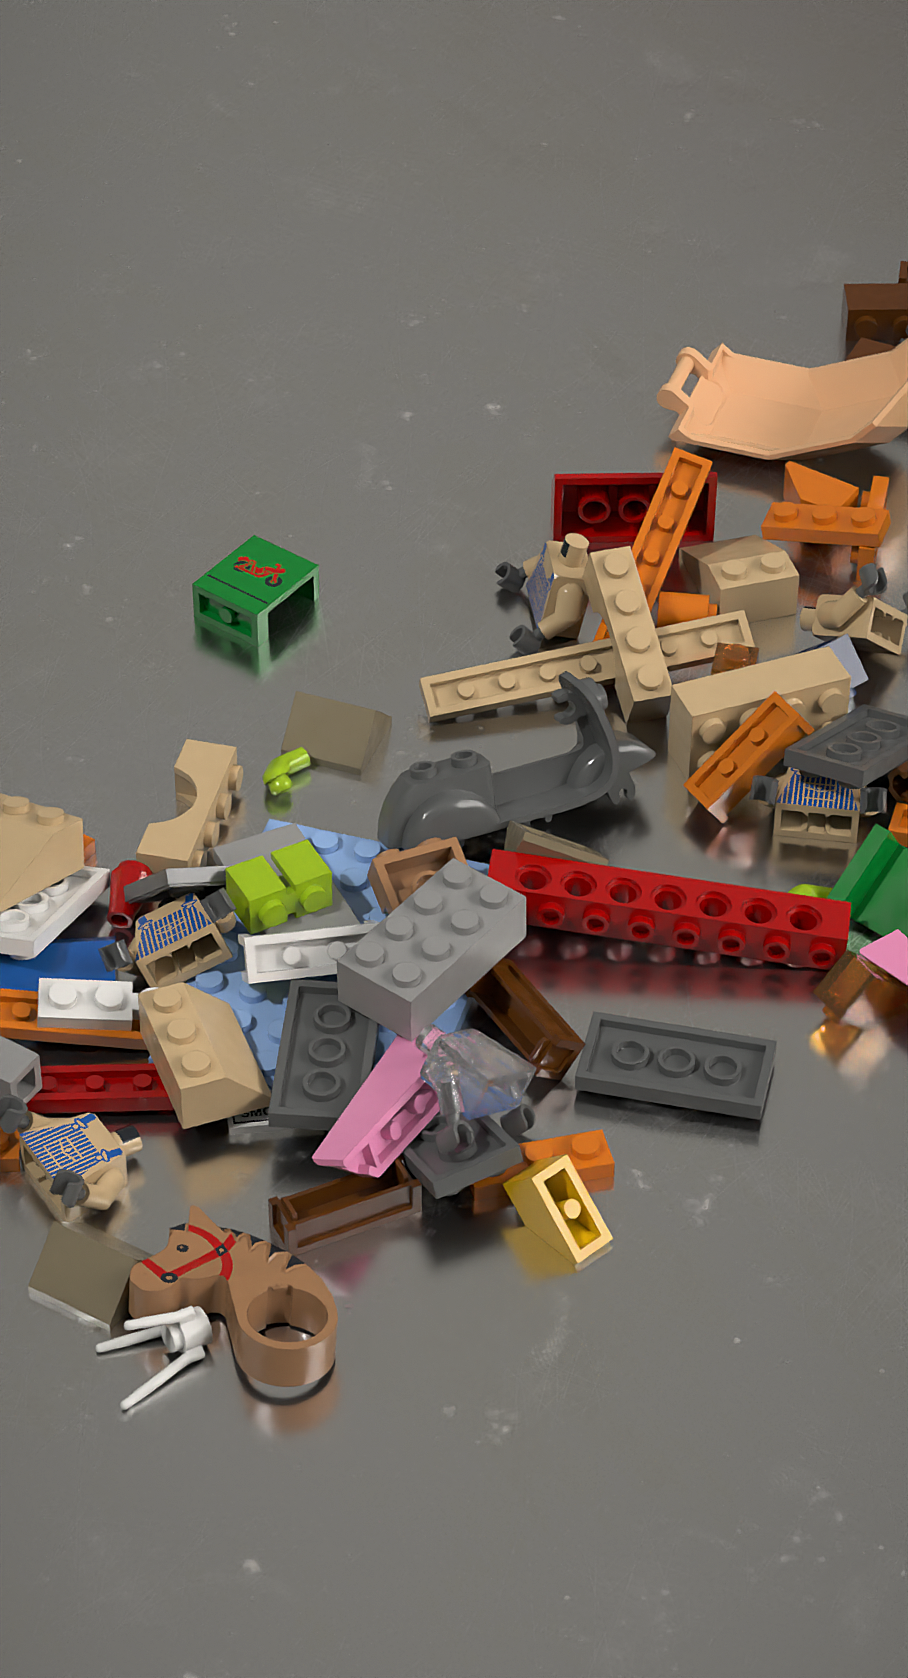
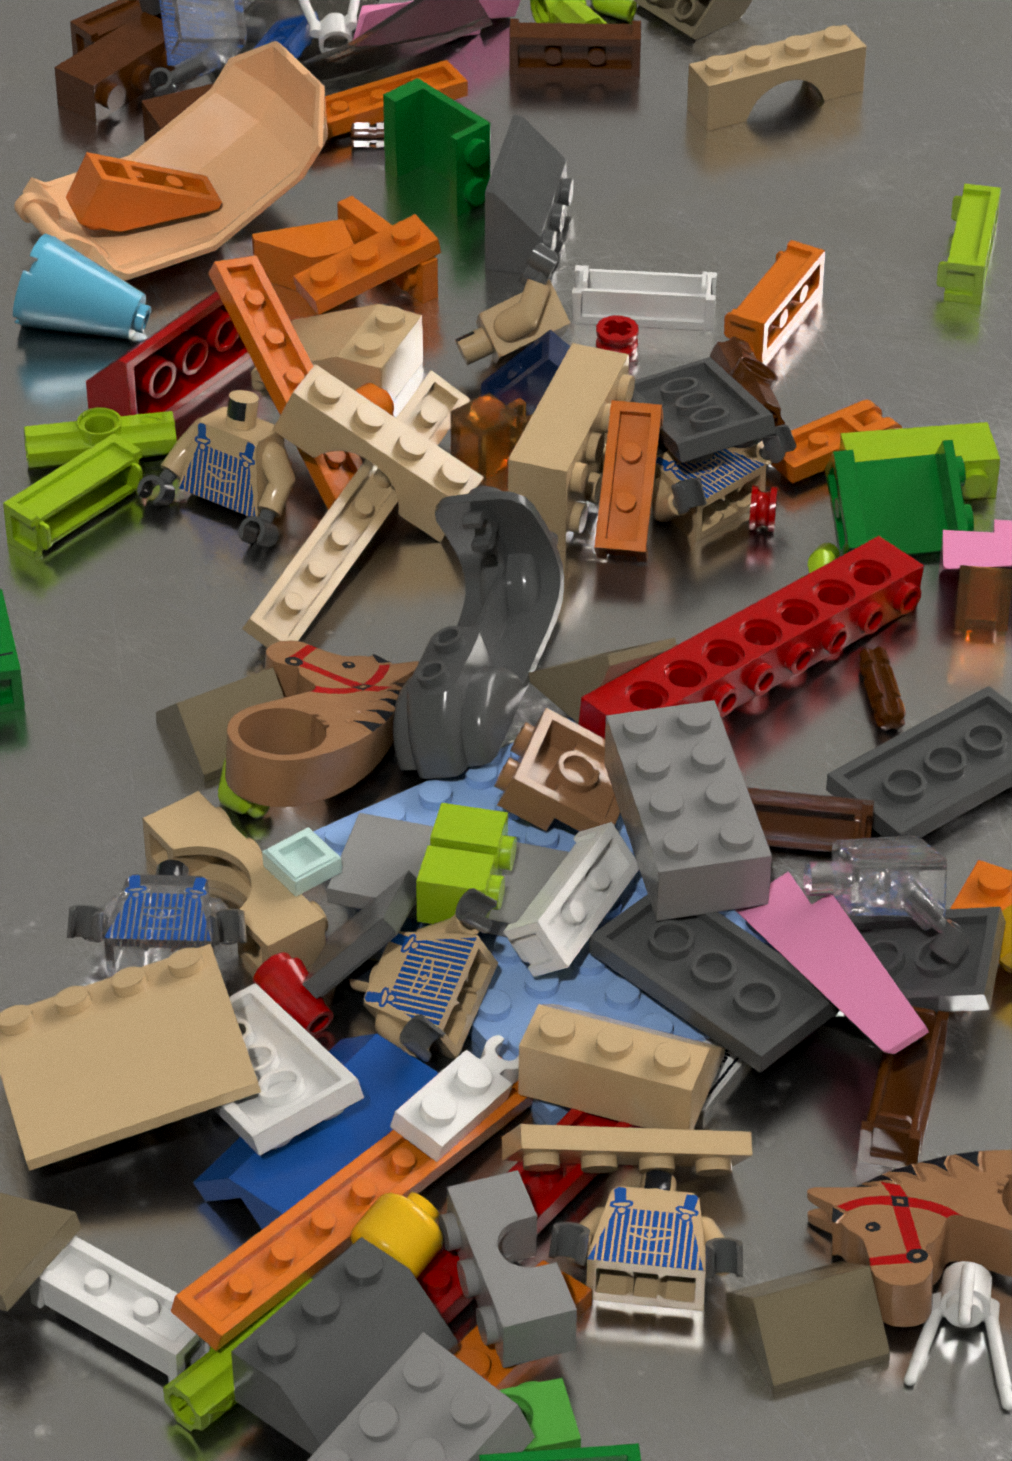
camera: 50 degrees left, 0 degrees up
none -> lime container [3,433,143,560]
none -> medium azure cone [13,233,151,339]
none -> lime piece [23,407,177,470]
none -> orange slope [65,152,222,232]
none -> torso [67,860,247,978]
none -> medium nougat animal [225,640,419,807]
none -> light aqua tile [262,827,342,897]
none -> tan plate [502,1124,753,1177]
none -> red bush [749,486,778,533]
none -> reddish brown axle [859,646,906,731]

